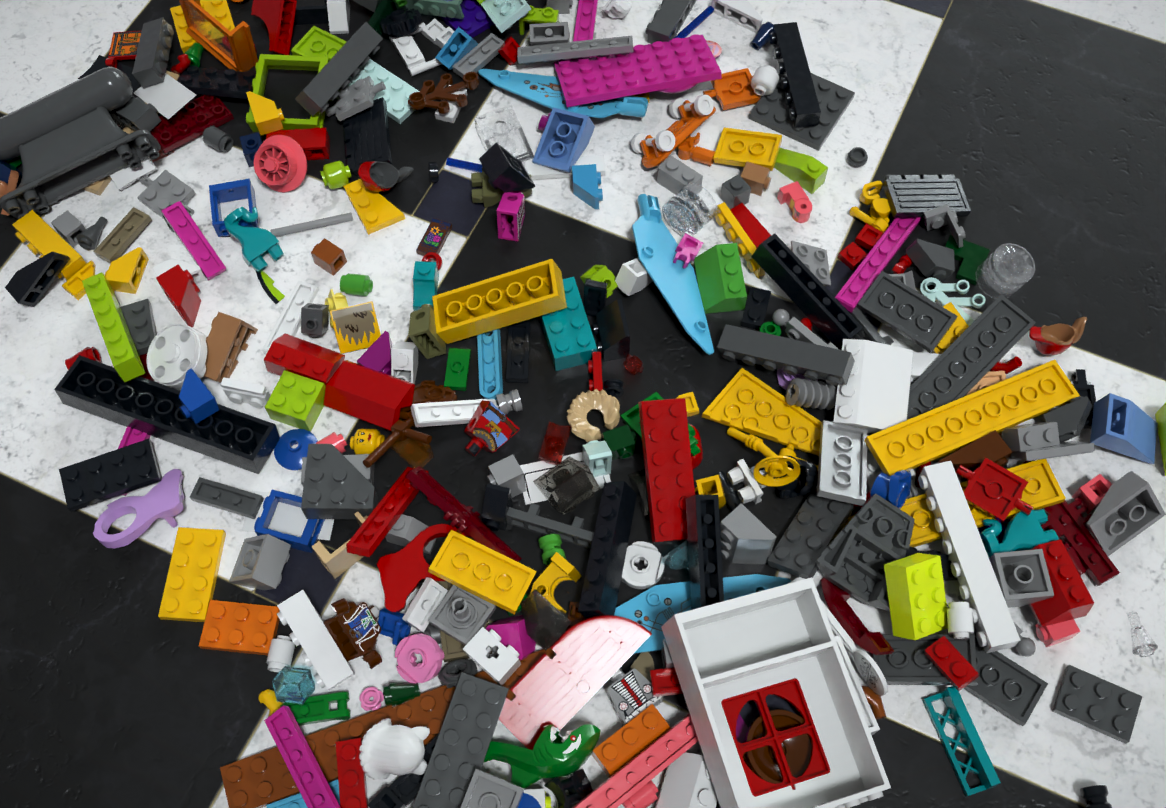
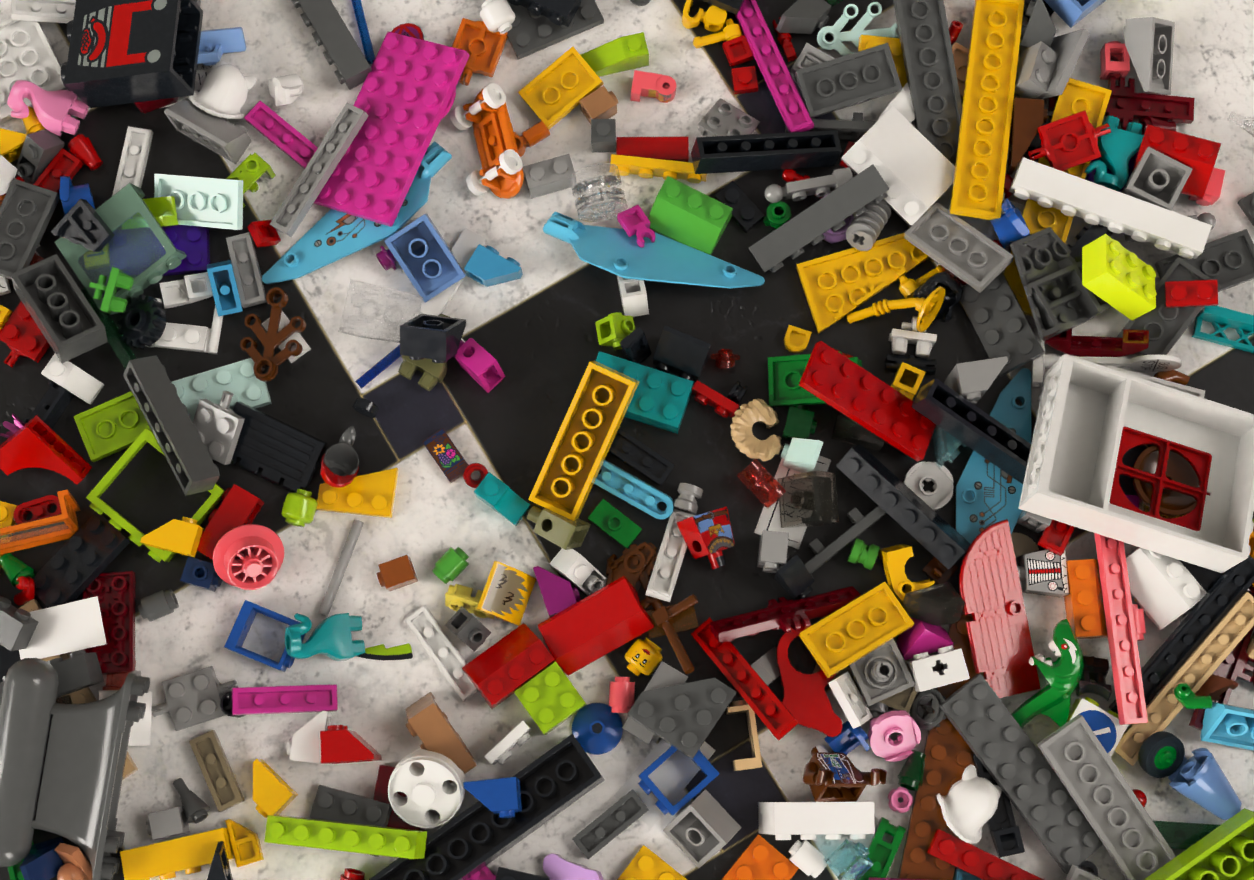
camera: 55 degrees left, 15 degrees up
light grey brick [529,22,570,46] -> none
white brick [947,602,974,639] -> none

